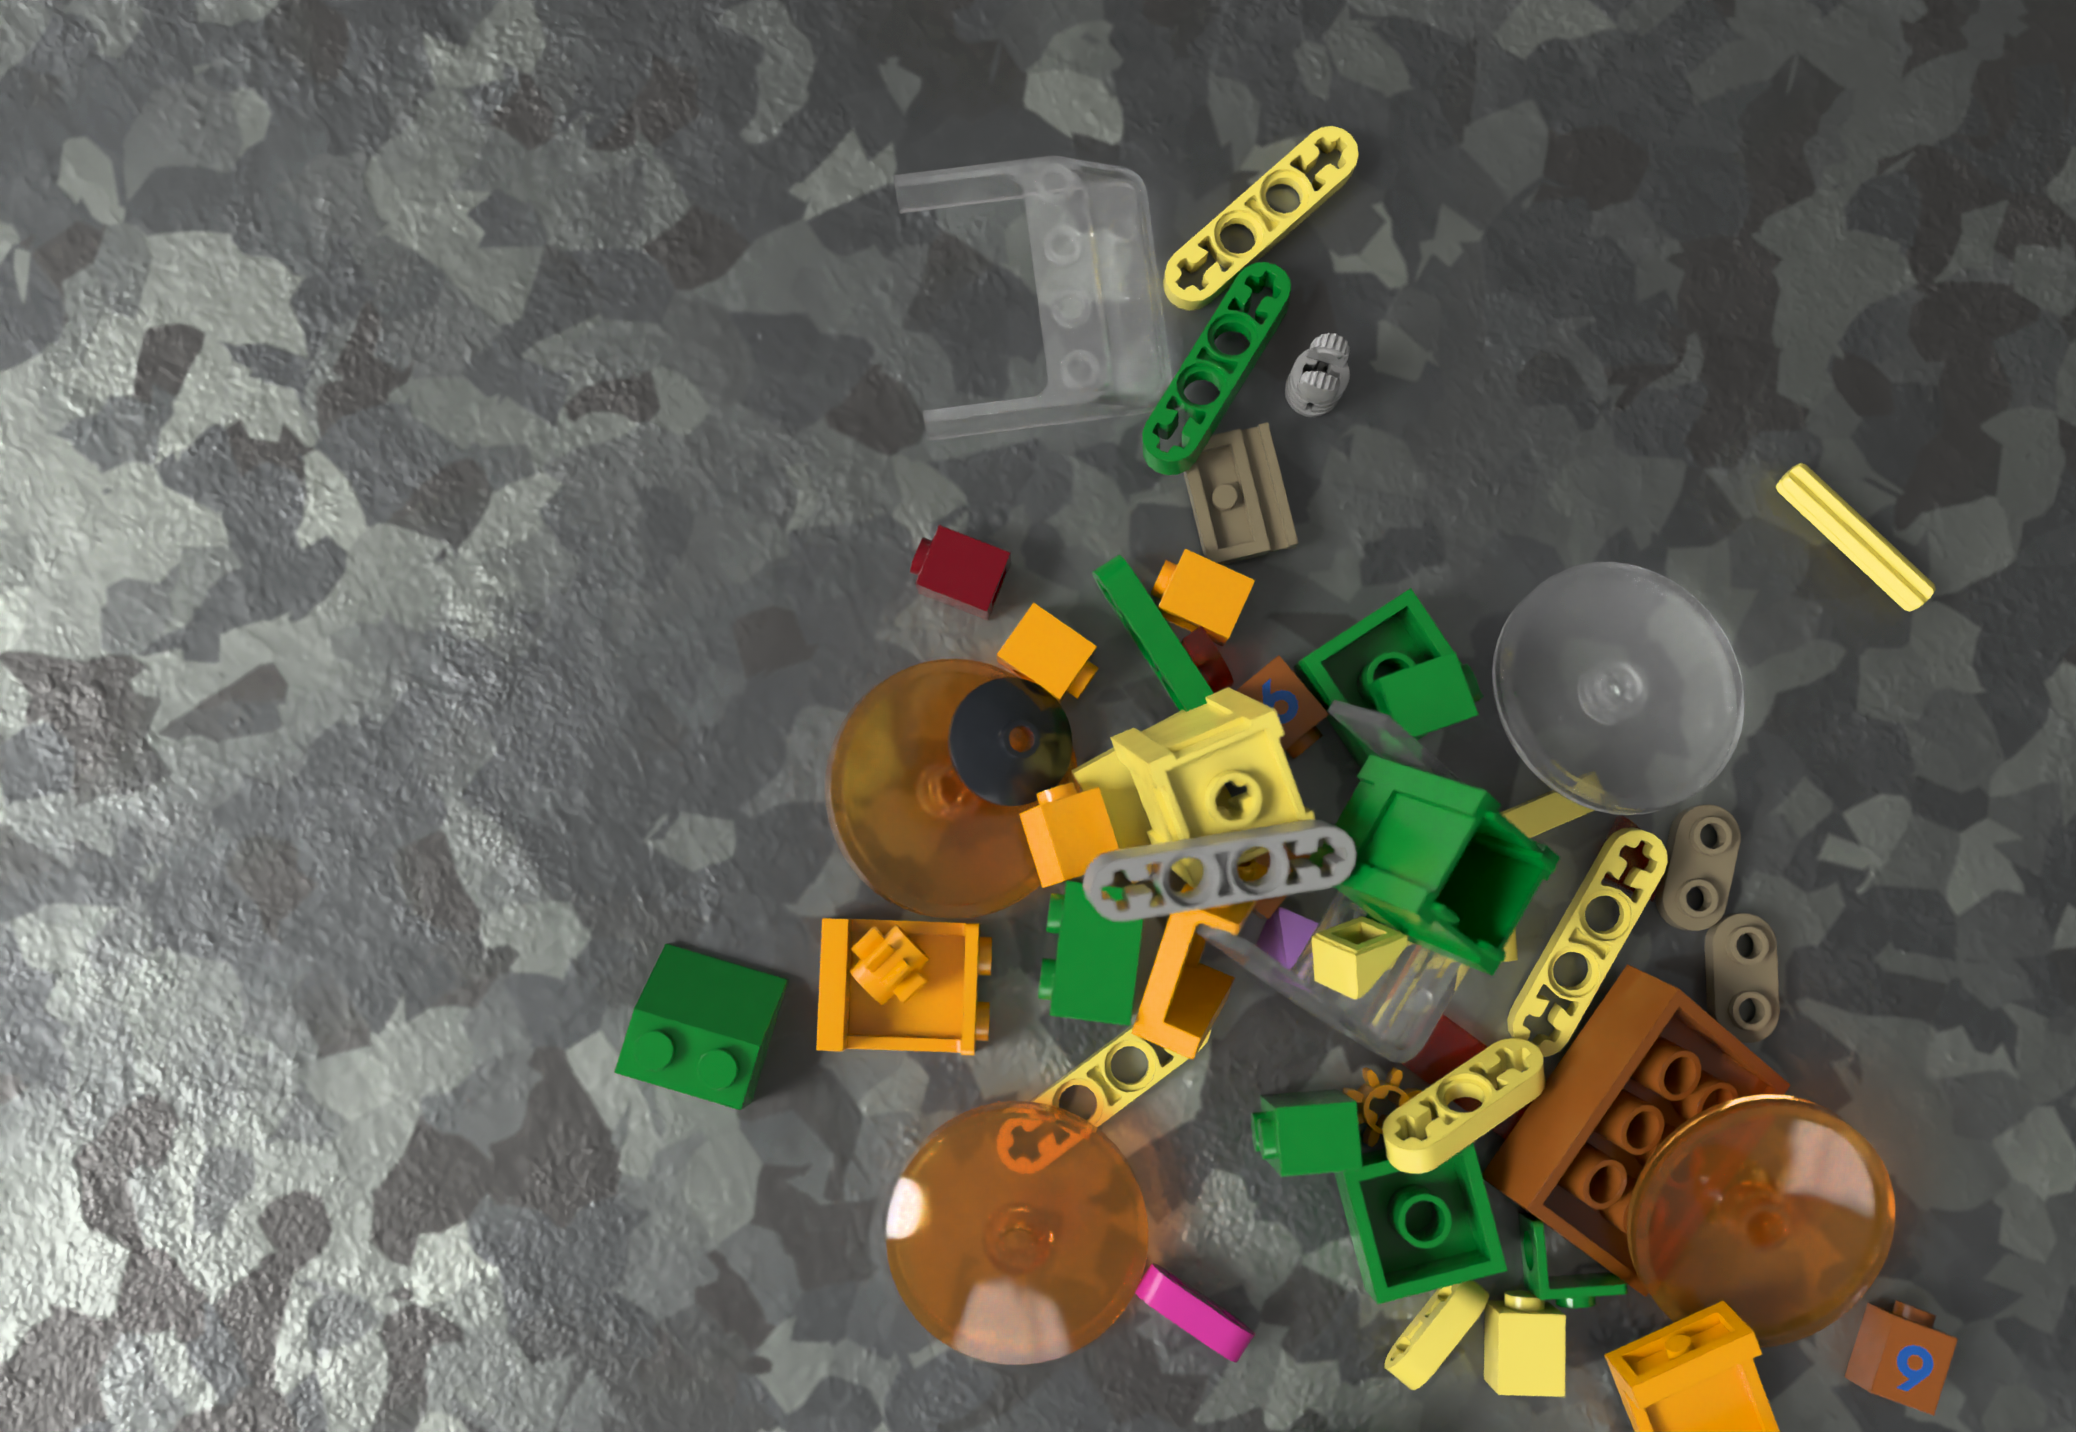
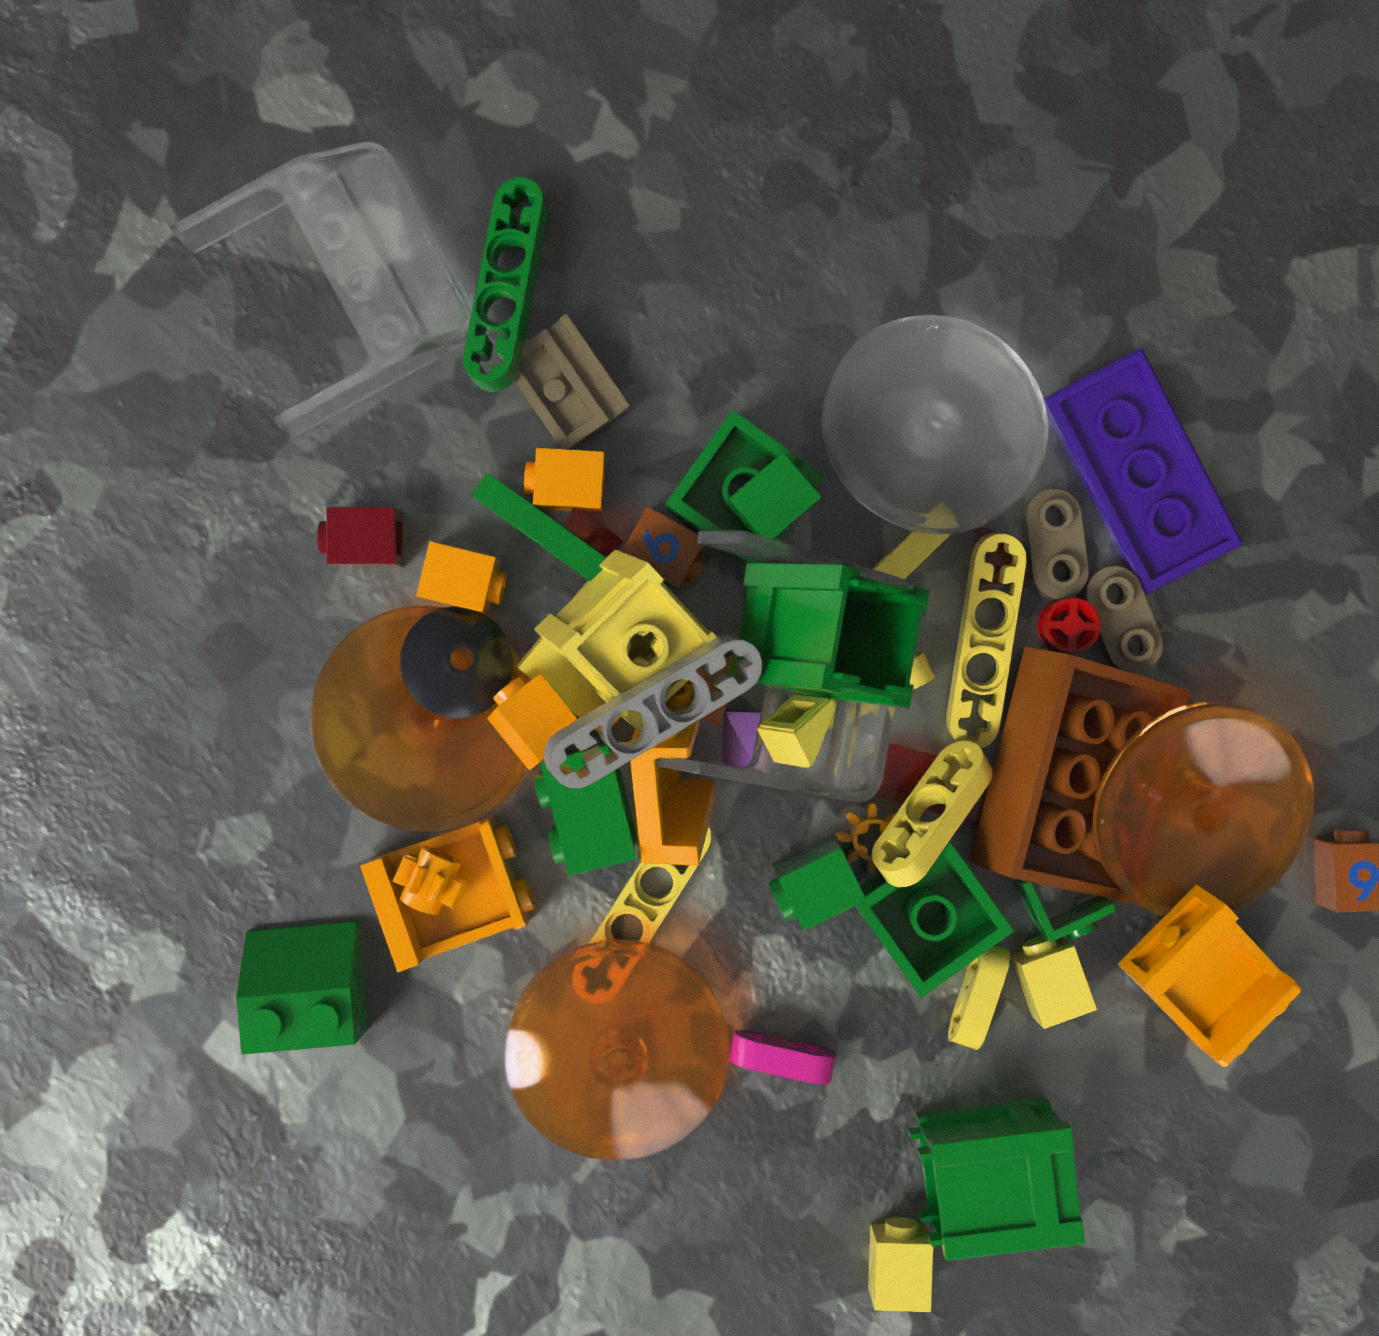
camera: 20 degrees left, 5 degrees up
light yellow beam [1163,126,1359,311] -> none
light grey hinge [1285,333,1350,417] -> none
light yellow axle [1776,463,1936,611] -> none
none -> red wheel [1035,598,1101,654]
none -> dark purple tile [1040,348,1244,595]

